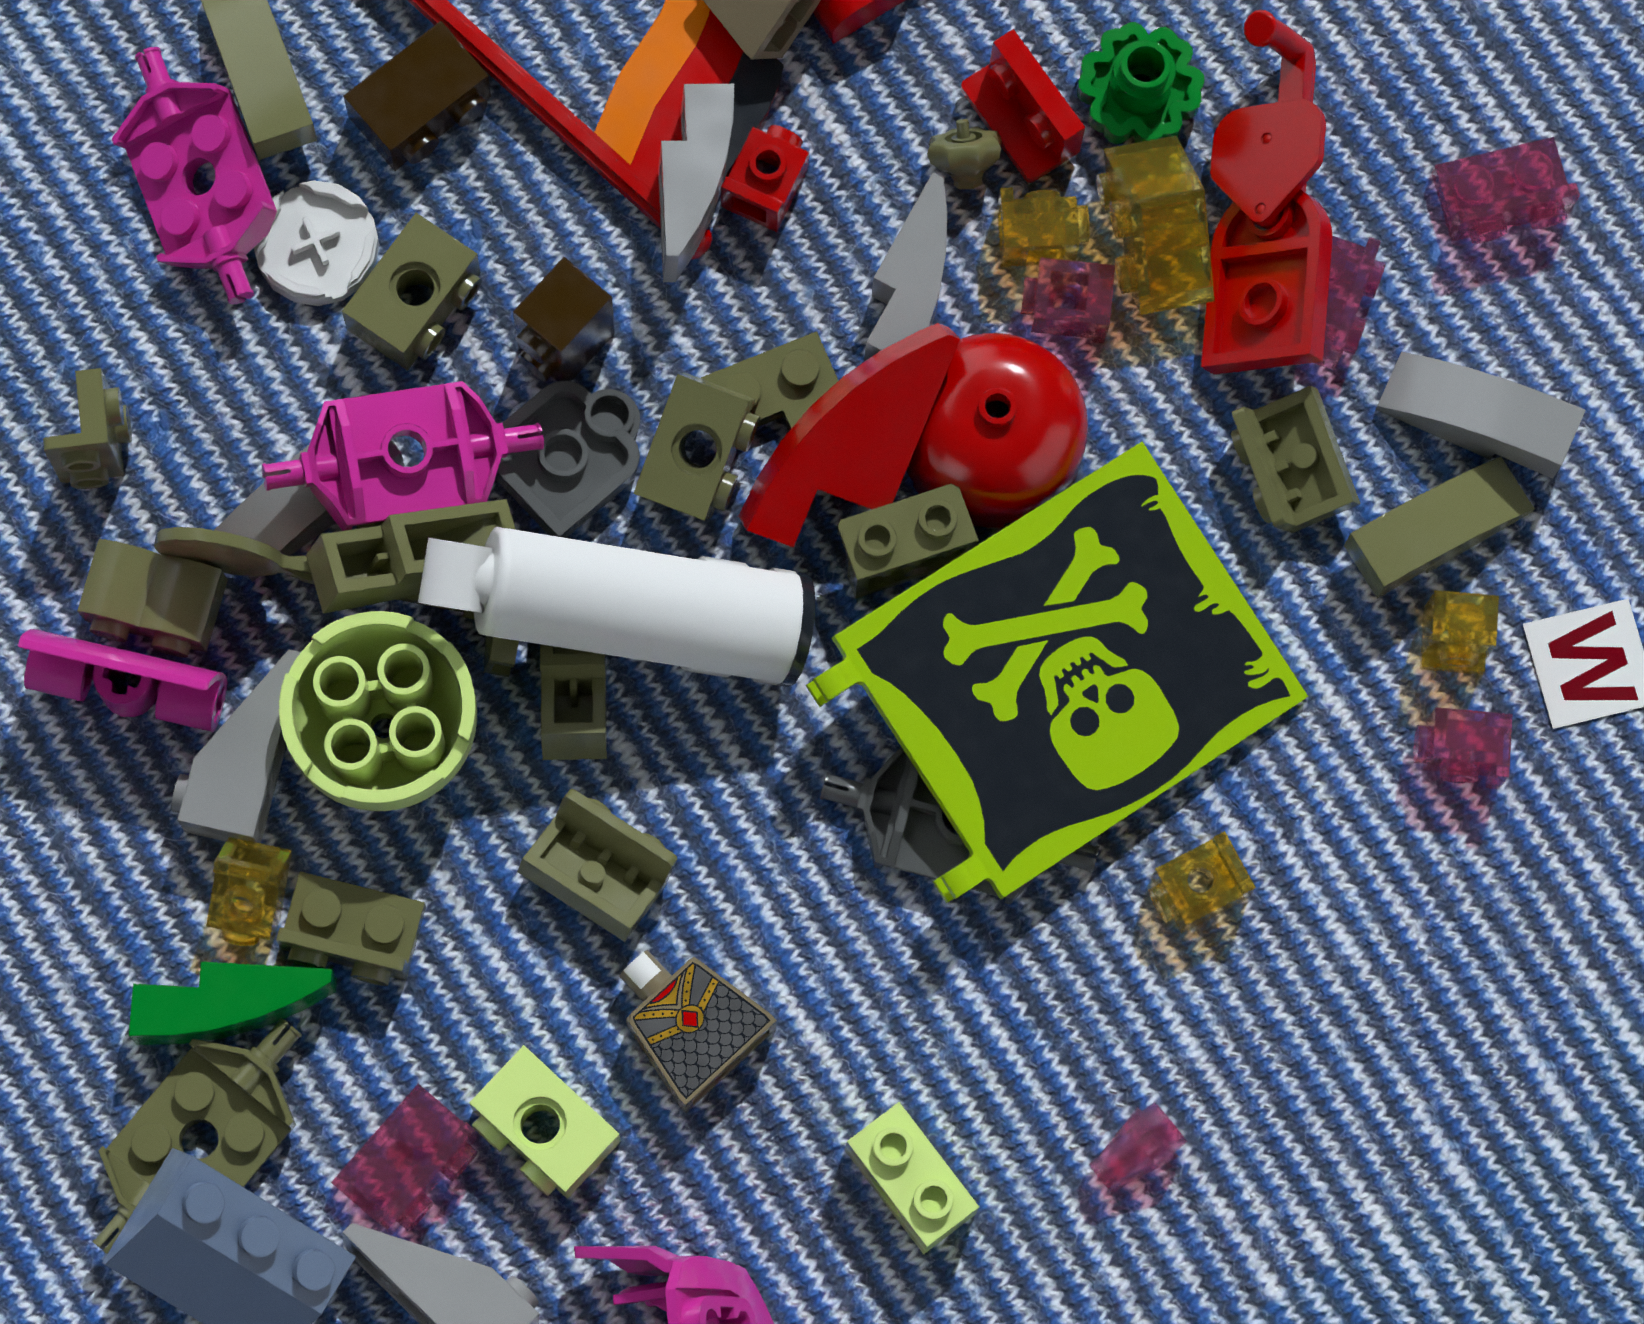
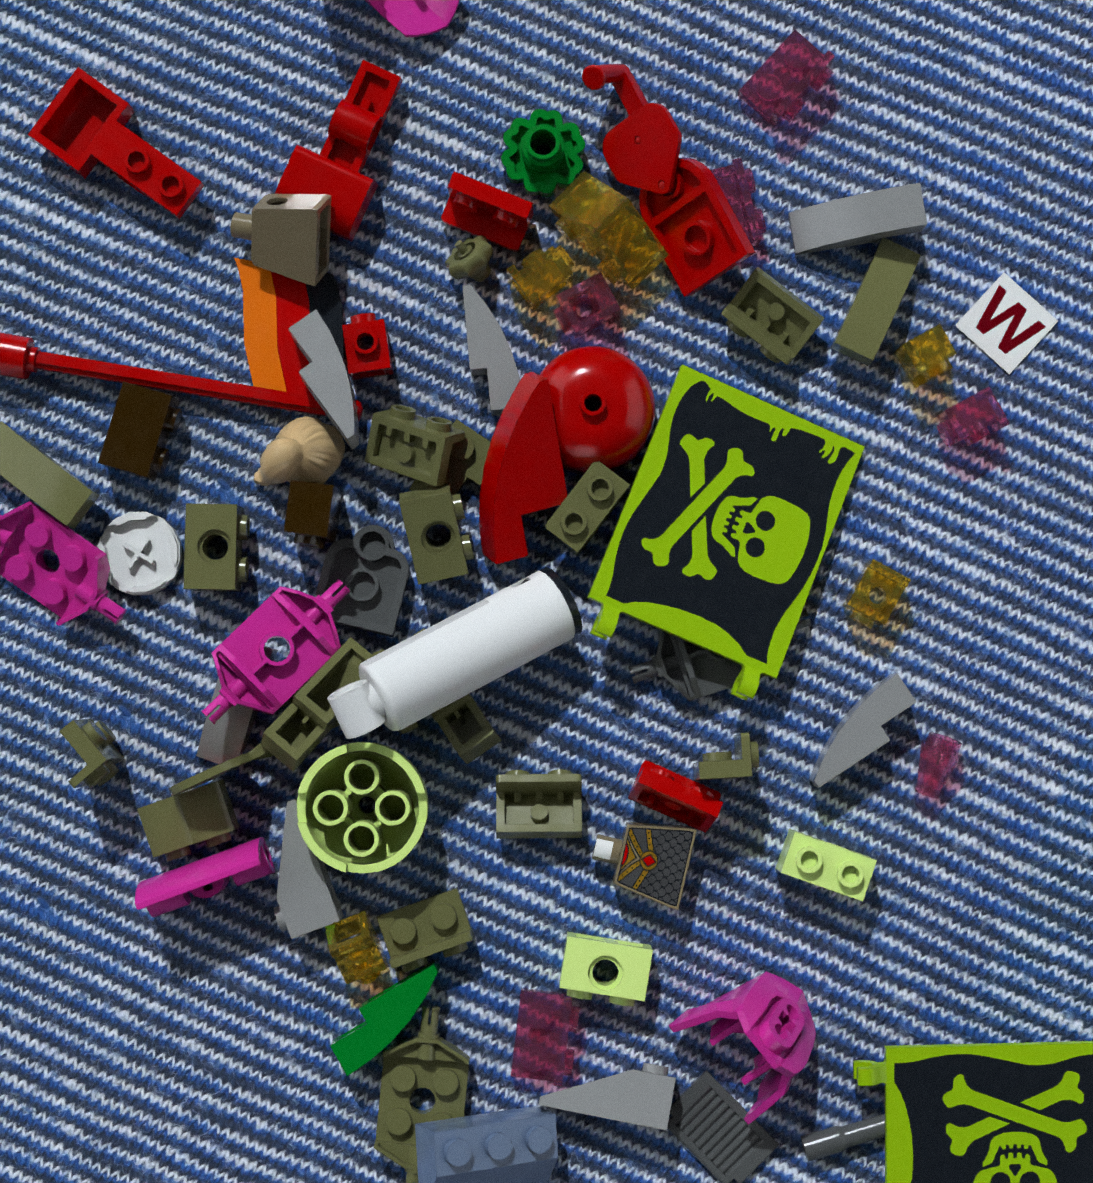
camera: 25 degrees left, 10 degrees up
none -> tan hair [254,416,345,486]
none -> olive bracket [364,404,465,487]
none -> red bracket [628,760,723,833]
none -> olive bracket [693,733,759,780]
none -> light grey slope [809,673,916,788]

